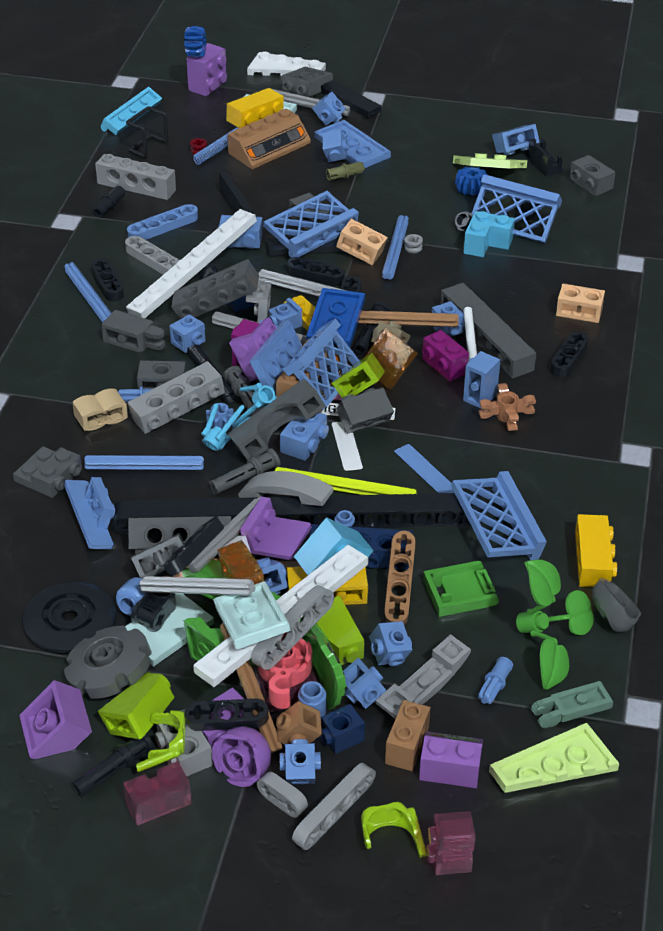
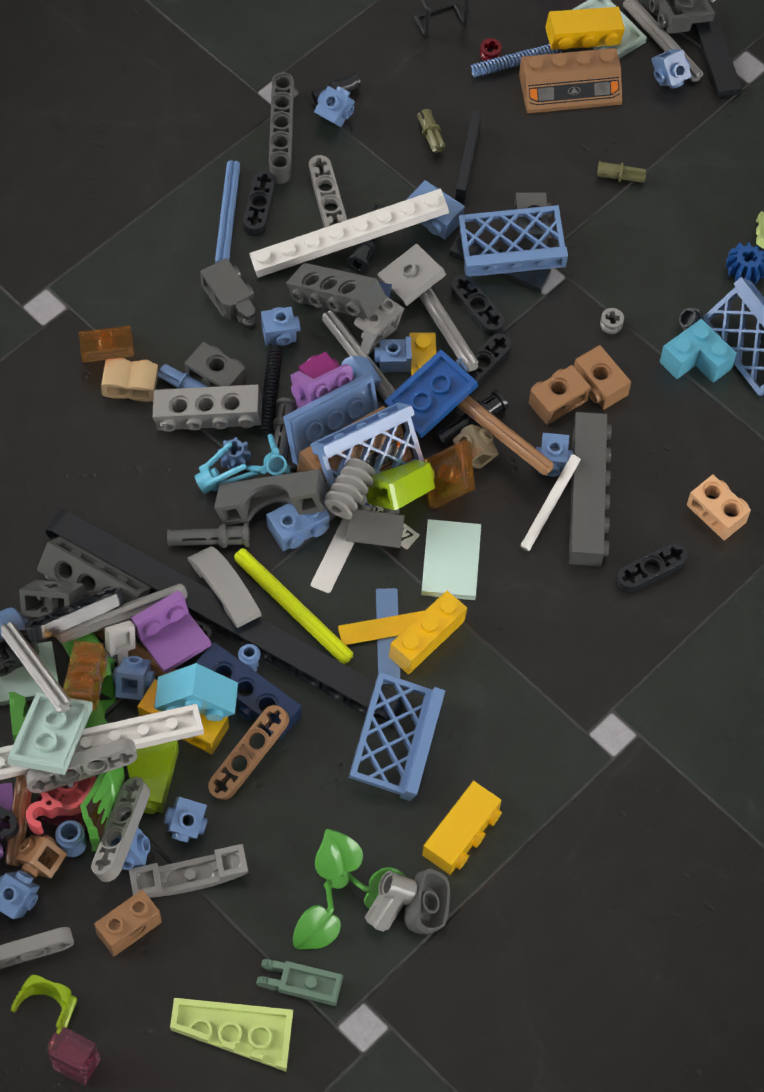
camera: 30 degrees right, 20 degrees up
dark grey plate [13,446,82,498] -> none
medium blue bracket [64,477,115,549] -> none
medium blue axle [84,455,204,470] -> none
light grey brick [95,154,176,200] -> none
medium blue beam [127,204,198,240] -> none
medium blue tile [315,120,391,168] -> none
dark blue brick [320,704,365,754] -> none
medium blue brick [323,129,349,162] -> none
light nougat brick [336,219,388,265] -> none
medium blue axle [382,215,409,280] -> none
medium lavender slope [419,731,483,788] -> none
magenta brick [422,330,469,382] -> none
bright green container [423,561,499,617] -> none
medium blue brick [463,351,500,408] -> none
medium blue axle [478,657,513,704] -> none
nougat pin [479,383,536,431] -> none
none -> clear orange plate [79,326,134,362]
none -> light grey beam [91,777,150,882]
none -> dark grey beam [269,72,294,184]
none -> medium blue brick [314,86,355,127]
none -> light grey piece [324,458,376,520]
none -> yellow sticker [338,611,424,645]
none -> light grey piece [365,871,417,932]
none -> light grey plate [377,243,446,306]
none -> yellow brick [389,590,467,675]
none -> olive axle [417,109,445,153]
none -> light aqua tile [421,519,481,600]
none -> medium nougat brick [528,365,591,425]
none -> medium nougat brick [574,345,631,410]

